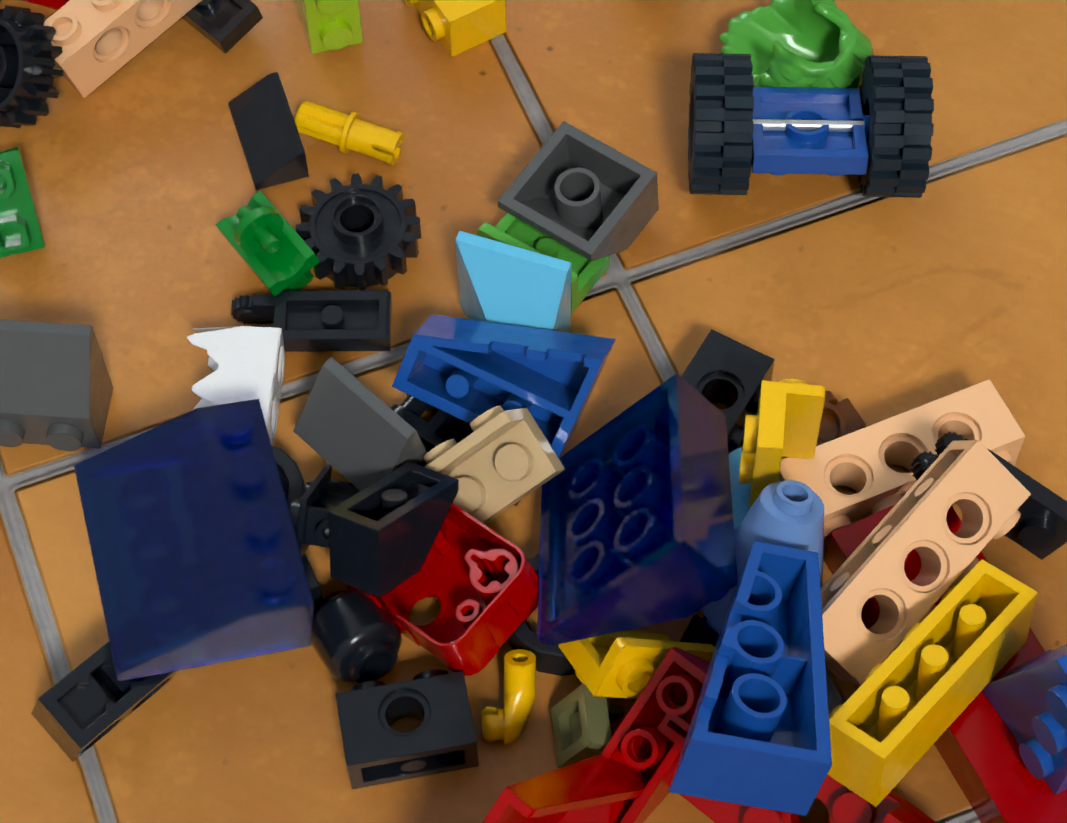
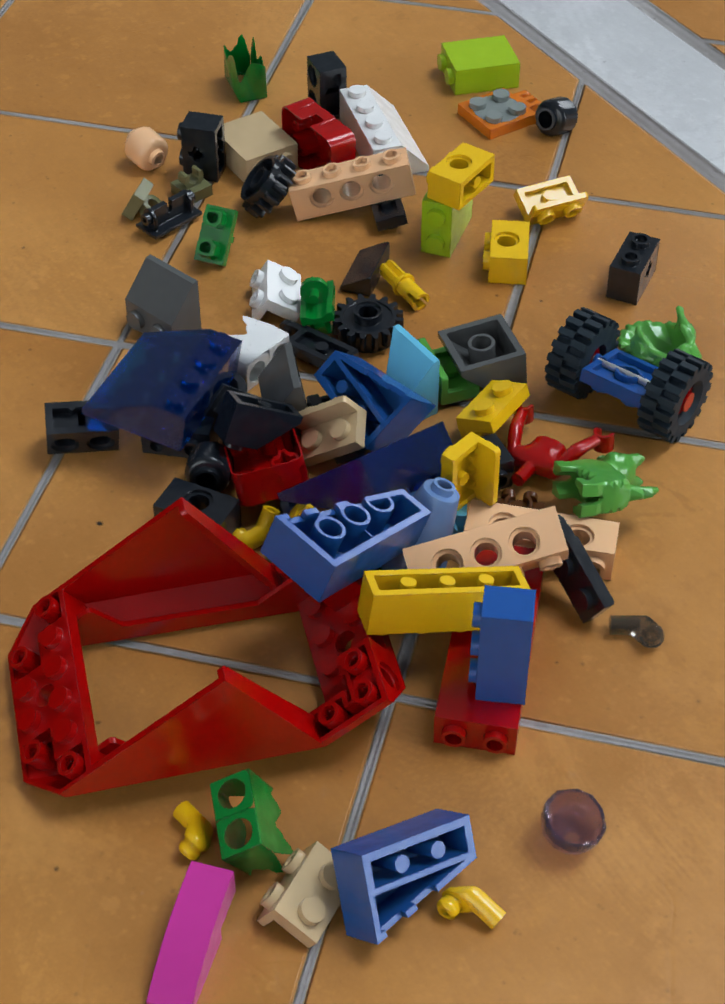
camera: 35 degrees right, 15 degrees down
none -> white bracket [249,259,301,322]
none -> yellow bracket [456,380,530,438]
none -> red piece [507,404,615,486]
none -> bright green animal [552,451,659,518]

